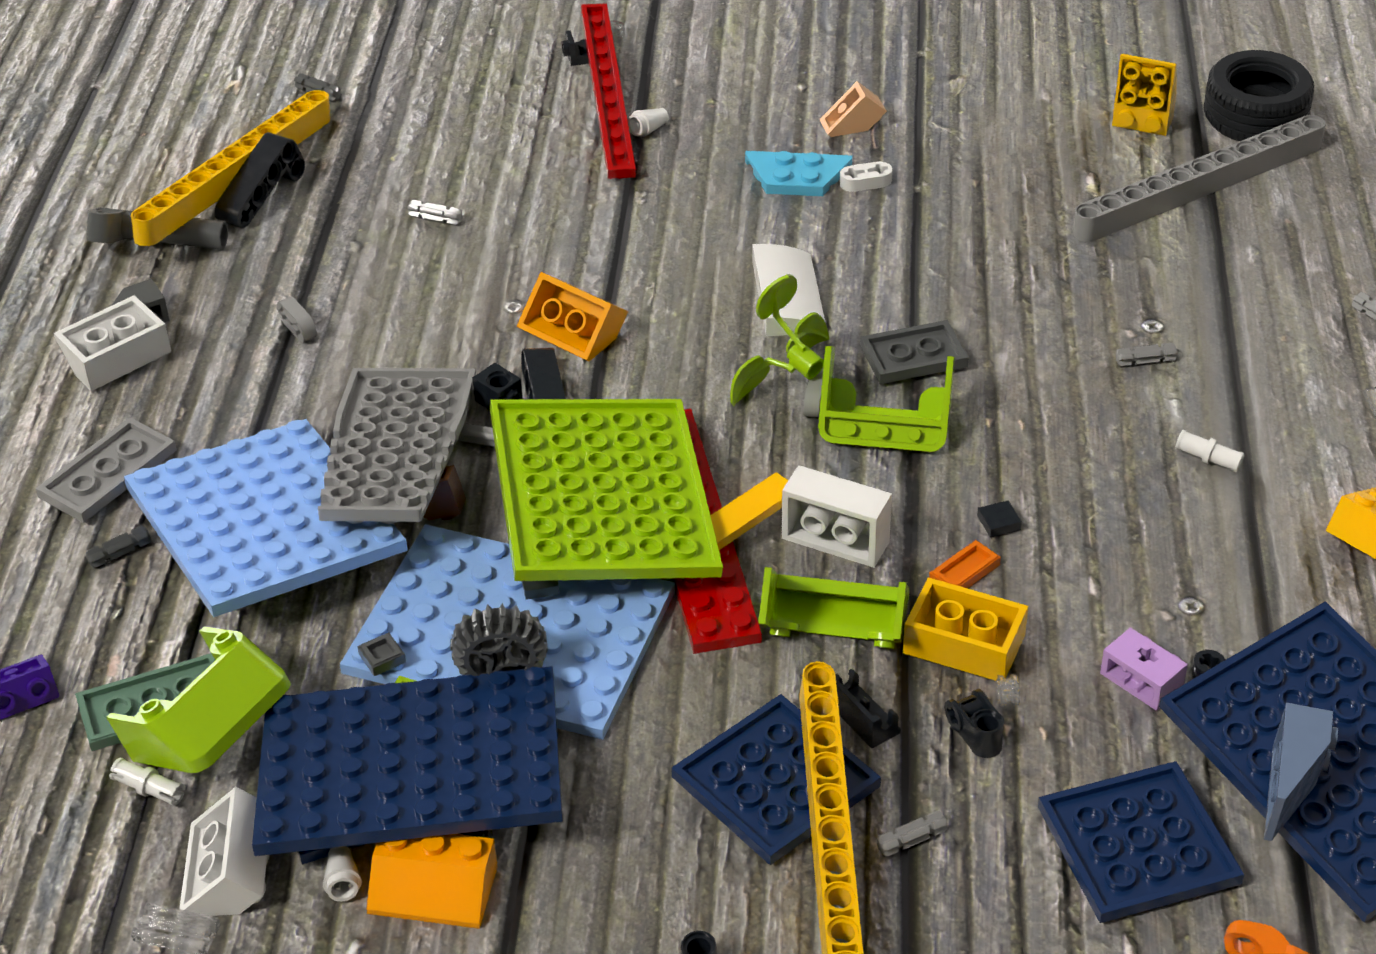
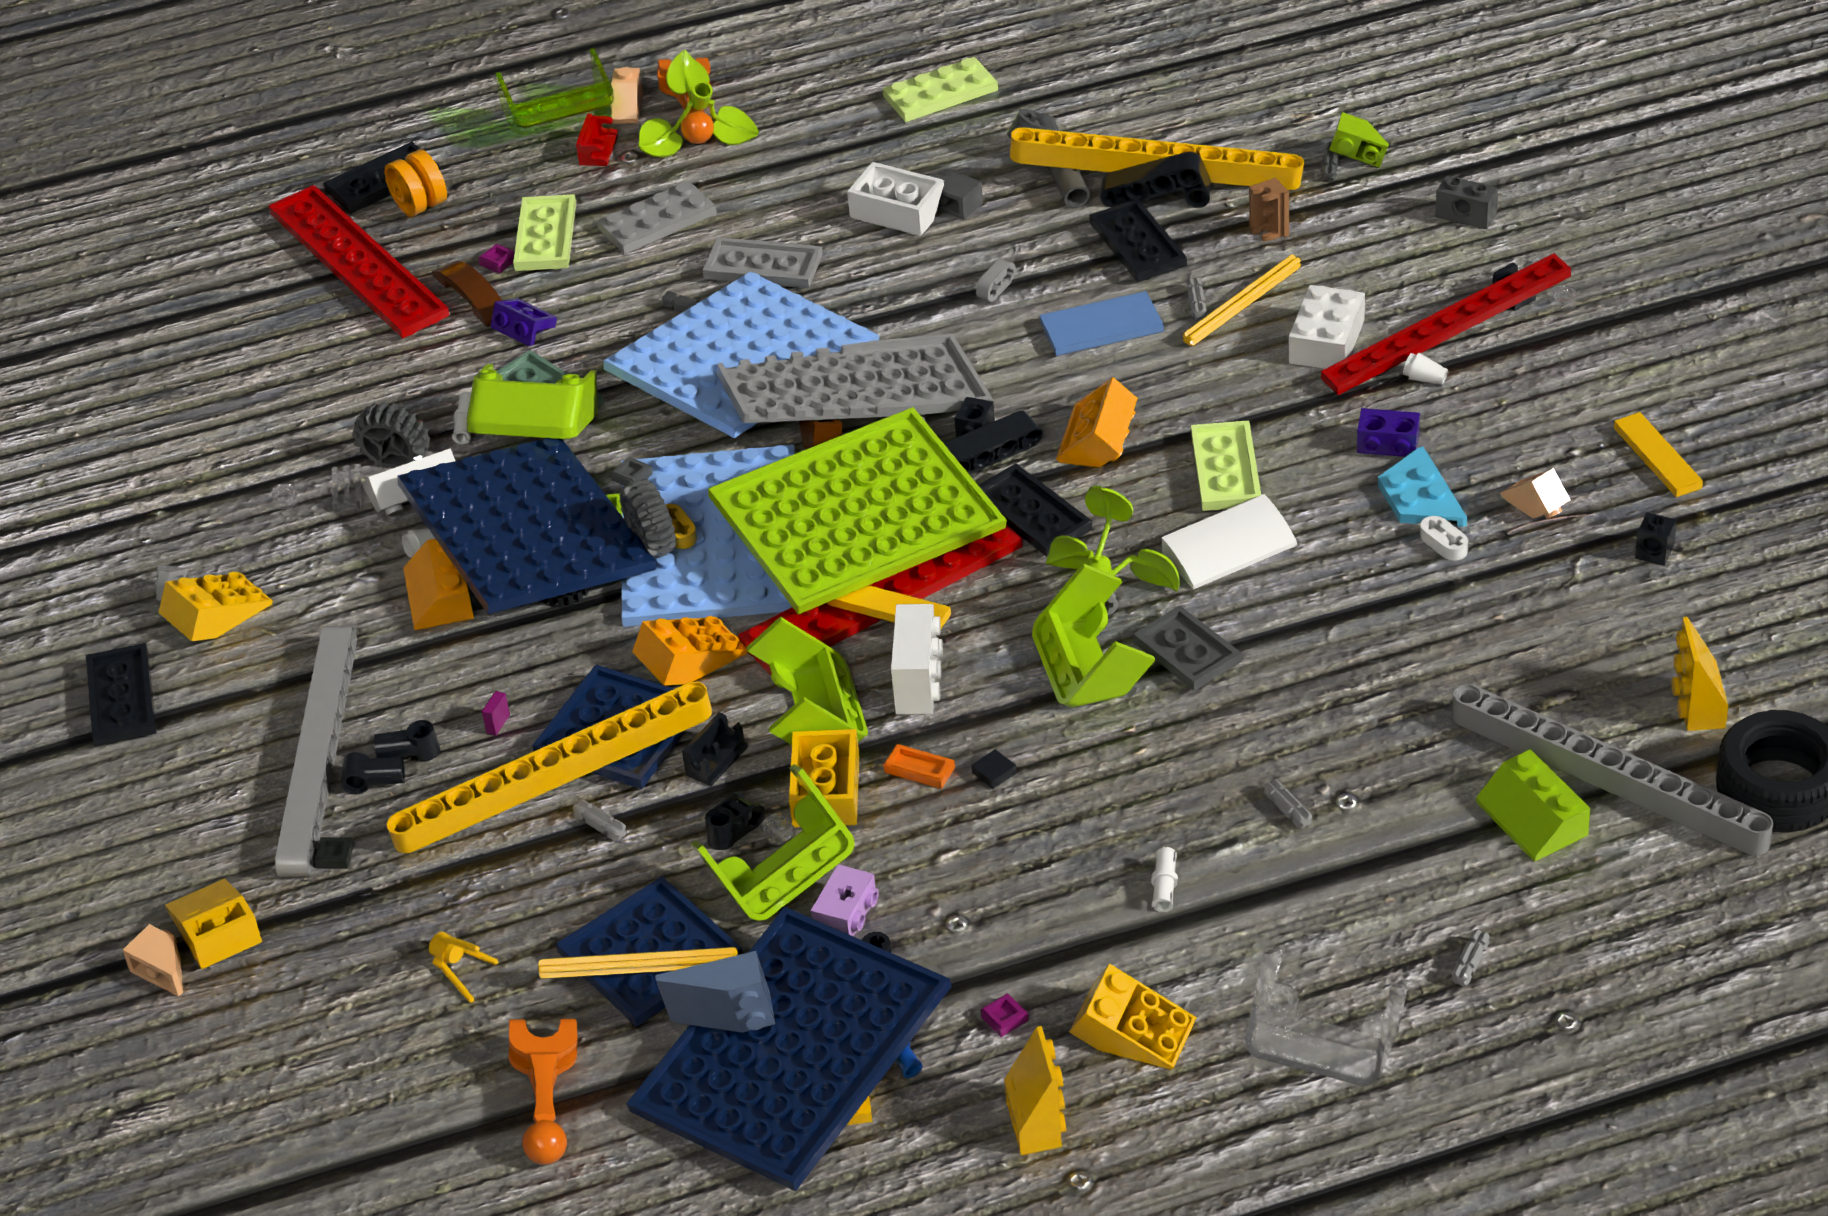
camera: 70 degrees right, 0 degrees up
none -> dark grey gear [352,401,430,468]
none -> magenta tile [481,691,510,736]
none -> yellow axle [538,947,738,979]
none -> light orange slope [632,616,748,686]
none -> lime windscreen [691,764,855,921]
none -> black plate [978,463,1092,557]
none -> magenta tile [980,993,1029,1038]
none -> medium blue tile [1040,291,1164,356]
none -> black plate [1089,199,1187,282]
none -> yellow axle [1182,254,1301,347]
none -> yellowish green plate [1191,420,1261,511]
none -> medium nougat hinge [1249,177,1289,241]
none -> white brick [1289,285,1365,369]
none -> lime slope [1329,112,1389,168]
none -> dark purple brick [1357,408,1420,457]
none -> dark grey brick [1435,175,1498,229]
none -> lime slope [1476,749,1590,862]
none -> yellow tile [1614,412,1703,497]
none -> black brick [1635,512,1677,566]

